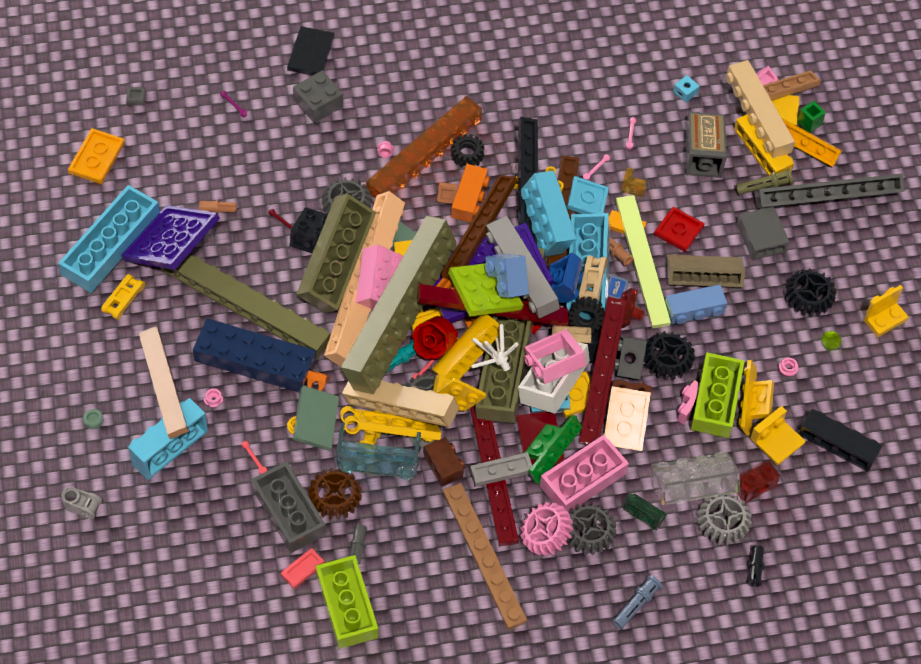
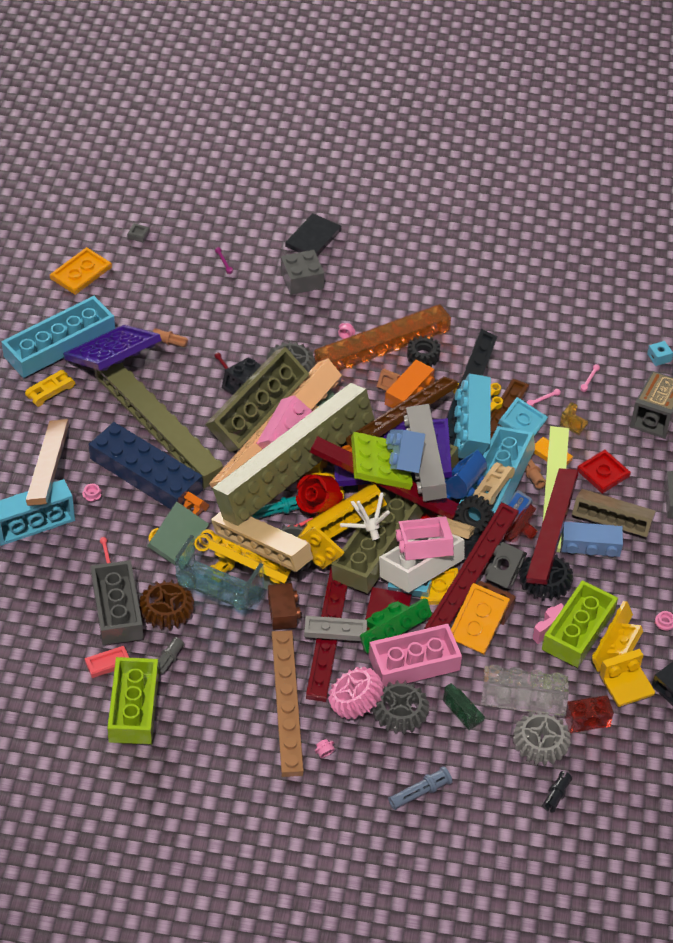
camera: 20 degrees right, 10 degrees down
none -> bright pink plate [315,739,335,758]
none -> dark red tile [526,468,578,585]

